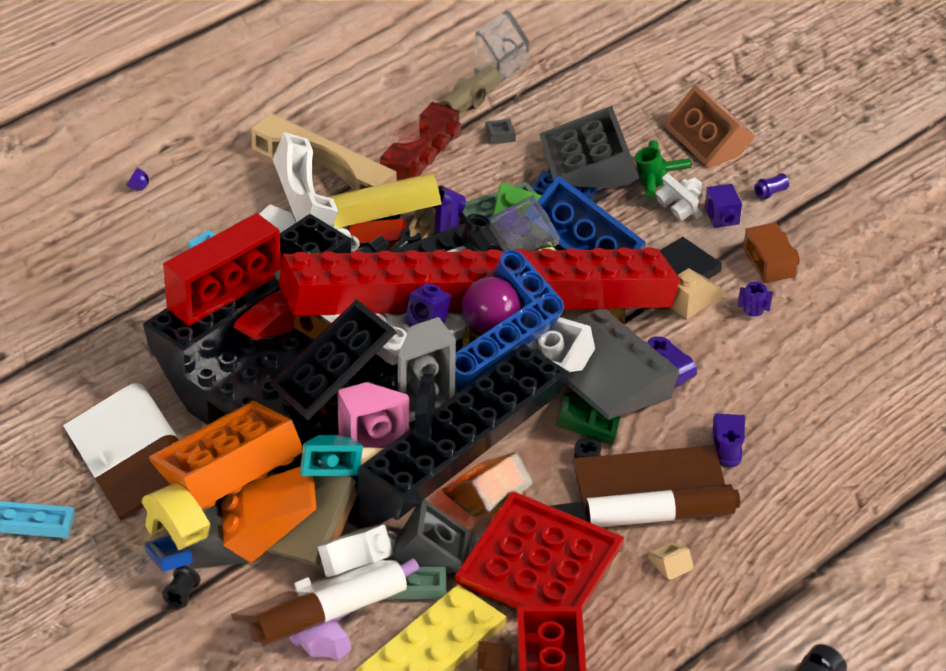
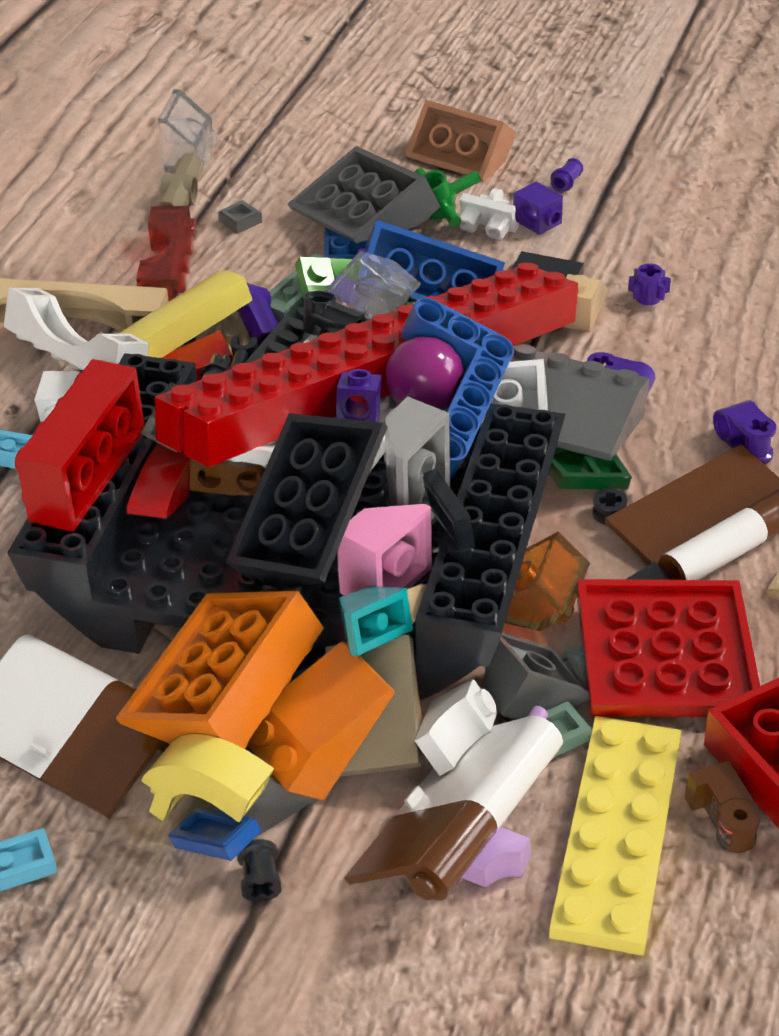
camera: 25 degrees left, 0 degrees up
dark orange brick [743,222,800,283] -> none

